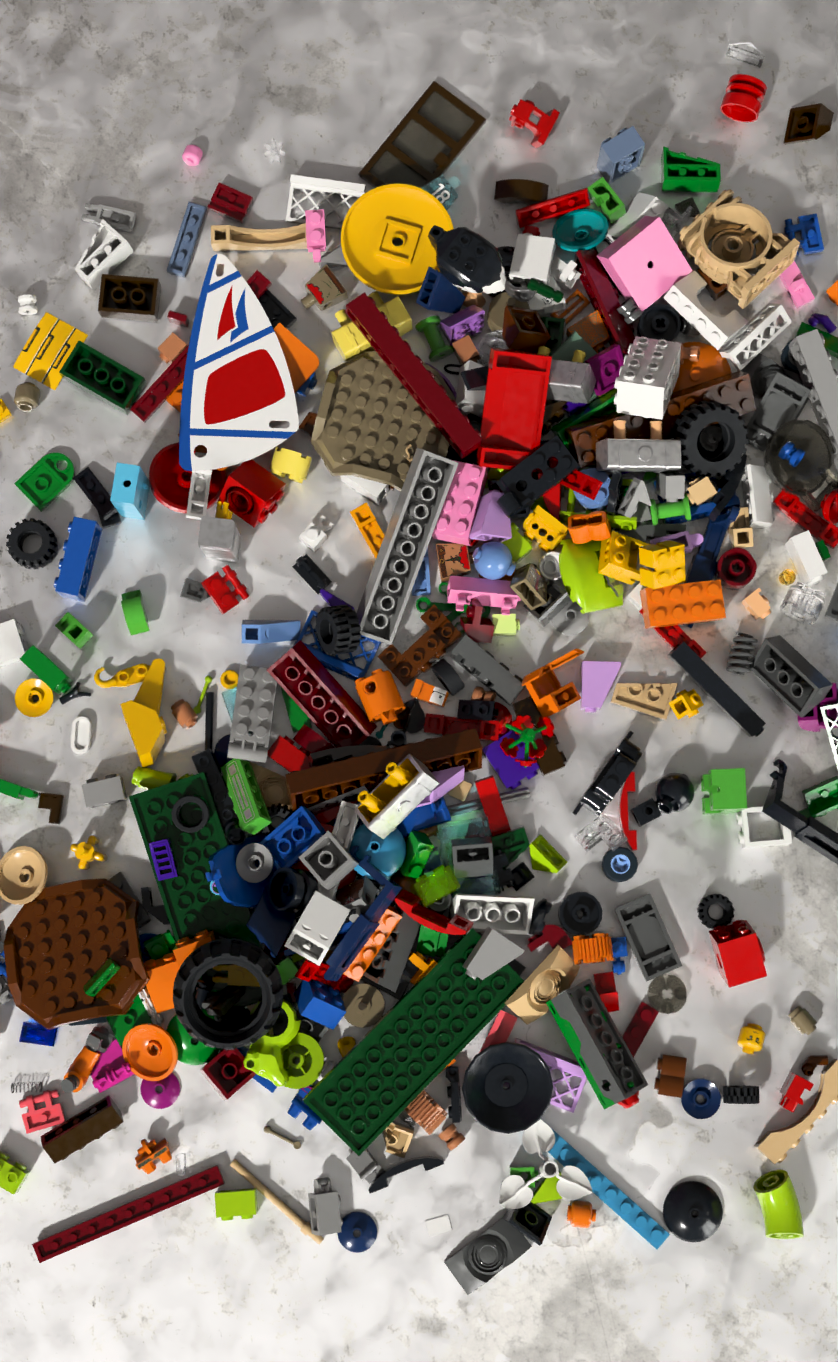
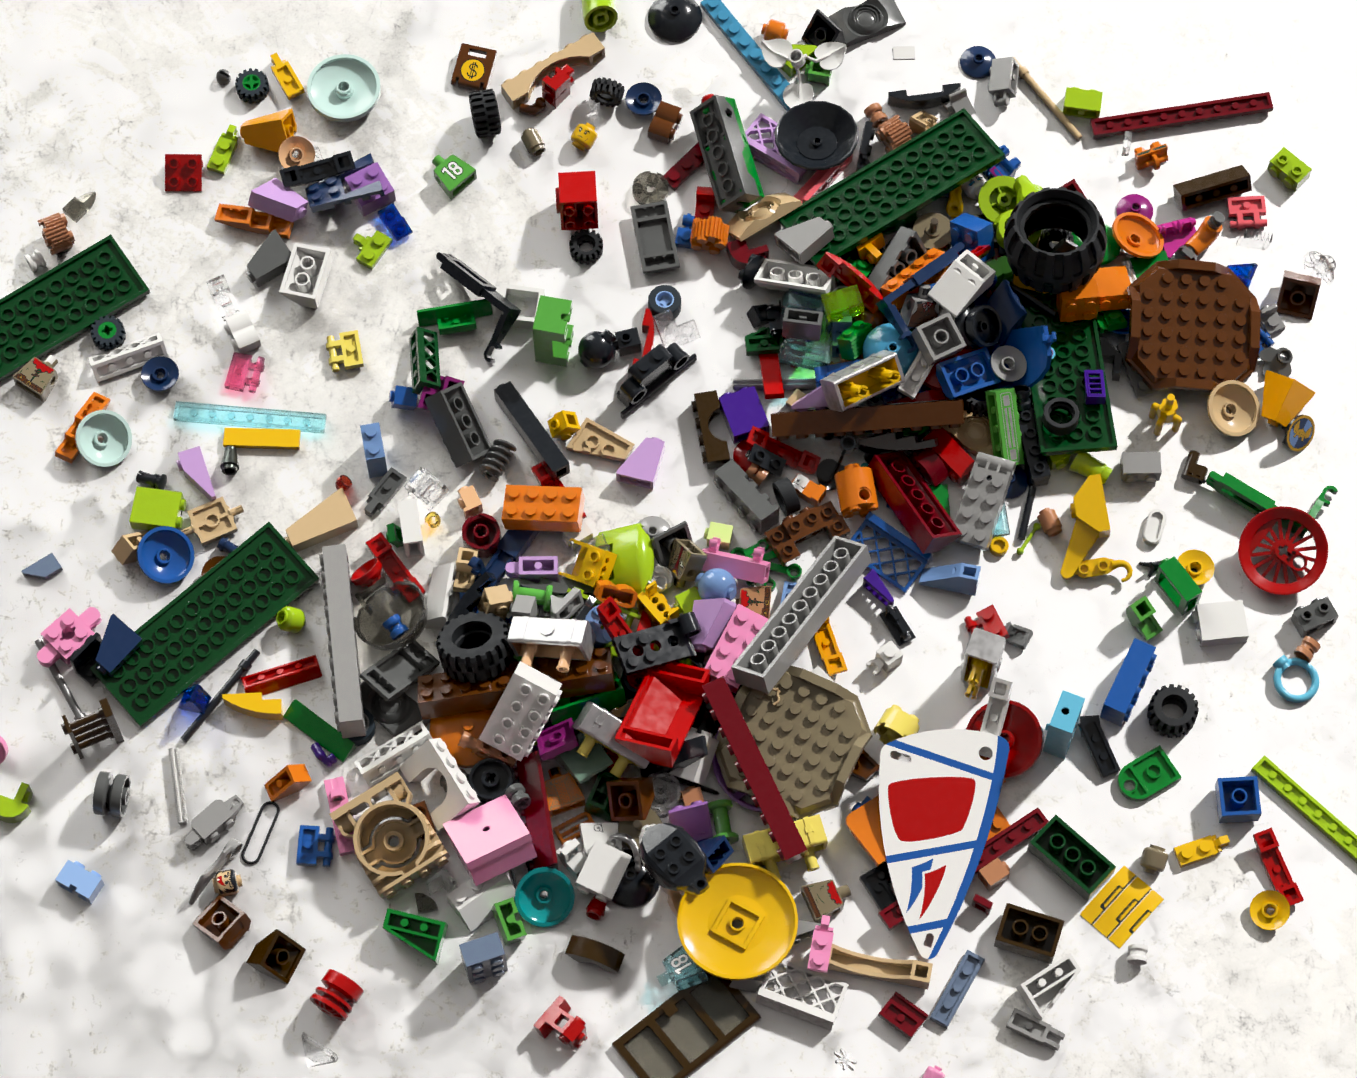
camera: 170 degrees left, 15 degrees down
green slope [83,958,120,997] -> none
bright green brick [121,590,150,635] -> none
red brick [218,459,286,528] -> none
dark tan hinge [263,1126,301,1149] -> none
black tyre [315,605,361,656] -> none
dark red brick [460,599,494,643] -> none
red plant [498,714,554,767] -> none
red slope [515,187,590,228] -> none
orange piece [521,648,584,717] -> none
dark green axle [527,278,564,303] -> none
lime slope [529,834,567,873] -> none
black wheel [558,892,602,935] -> none
yellow piece [639,540,686,589] -> none

